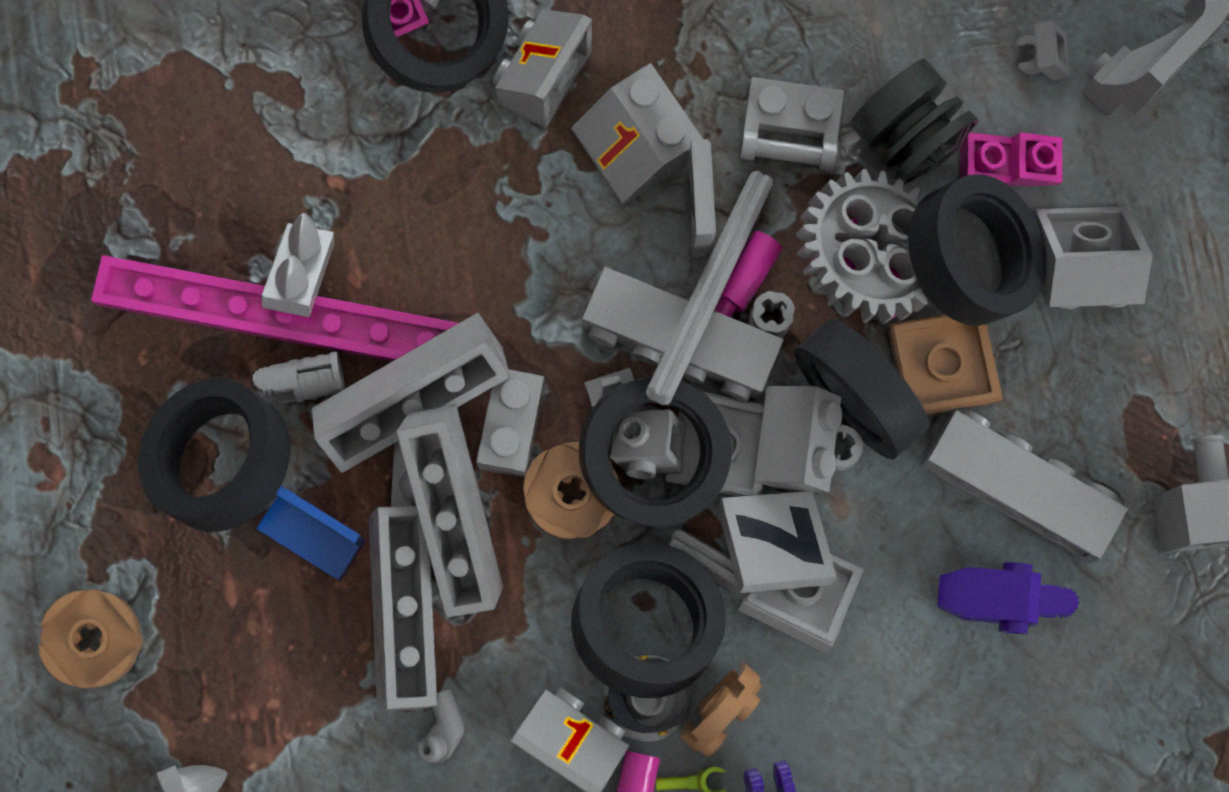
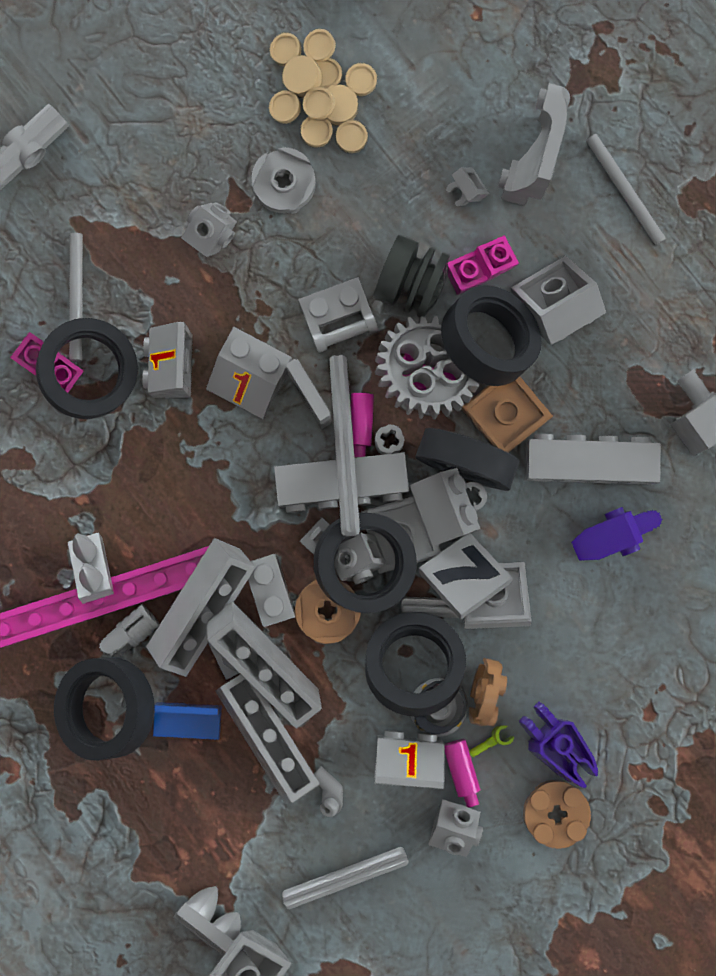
camera: 25 degrees left, 5 degrees up
medium nougat plate [39,590,143,689] -> none

